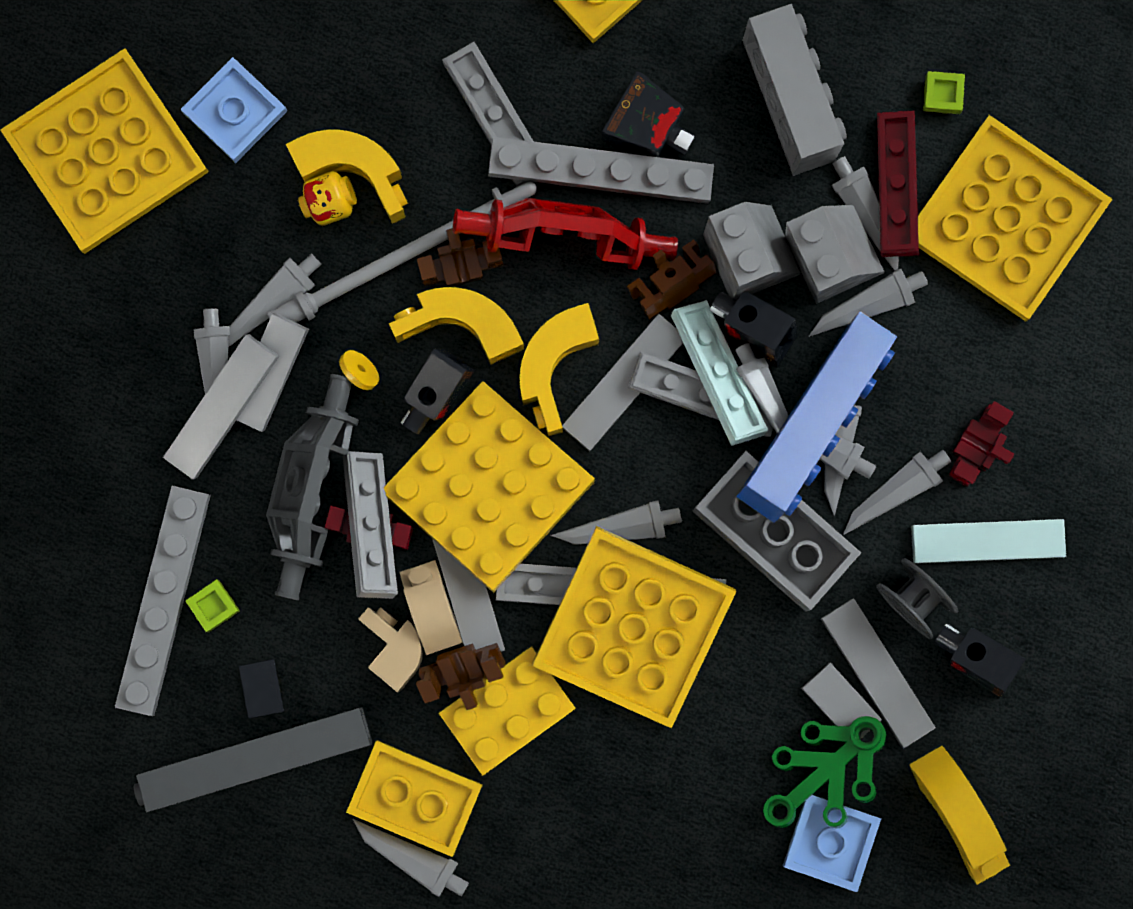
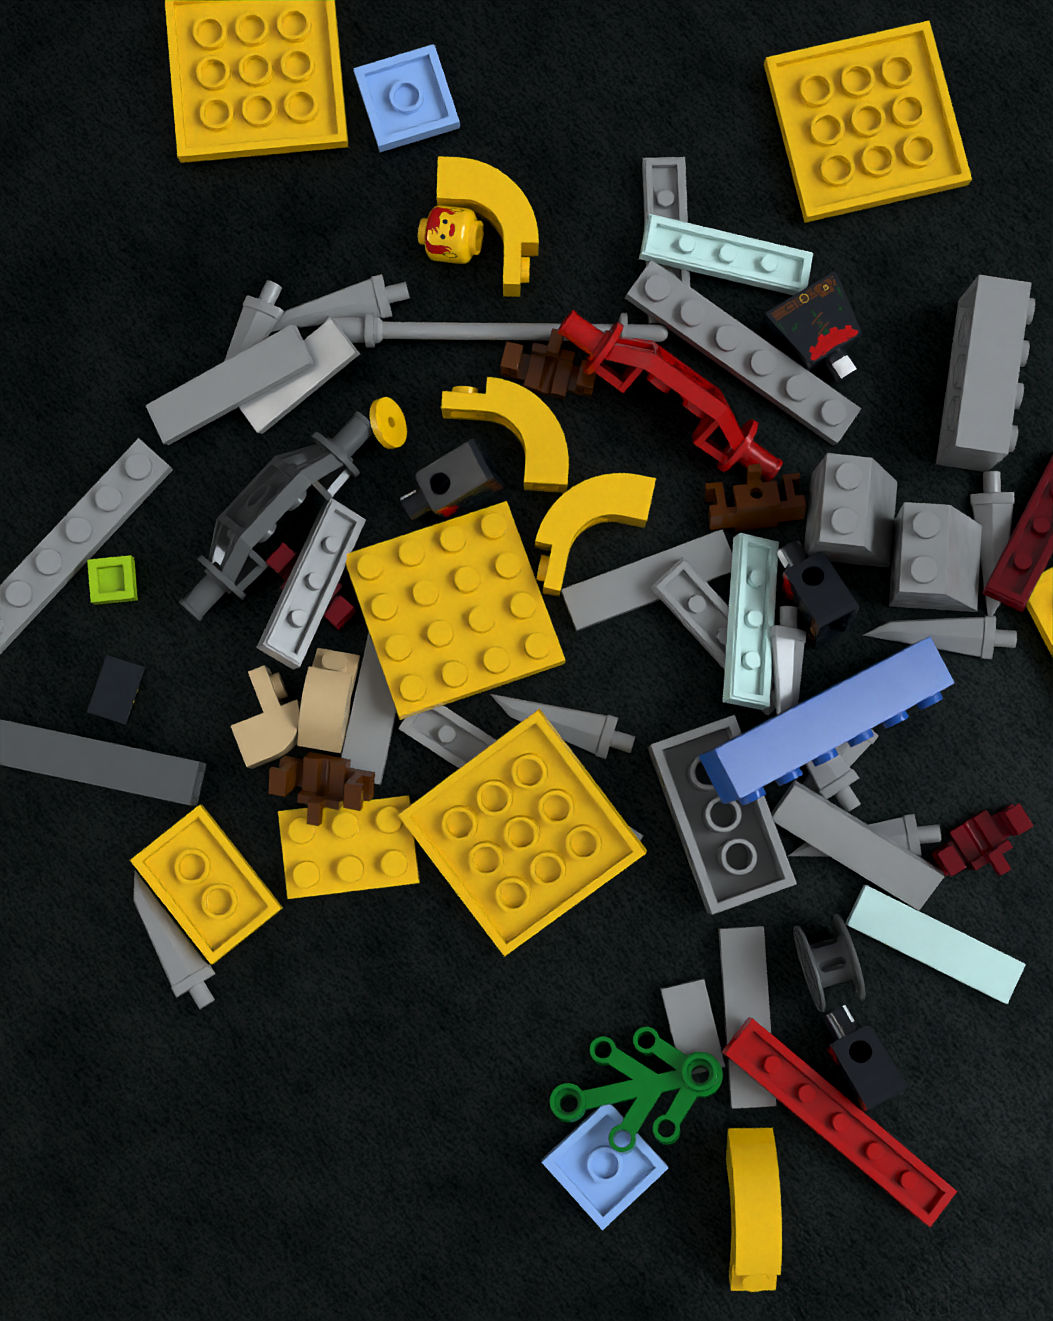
camera: 30 degrees right, 0 degrees up
none -> light aqua tile [639,214,813,295]
none -> red plate [721,1017,957,1227]
none -> light grey tile [771,780,944,911]

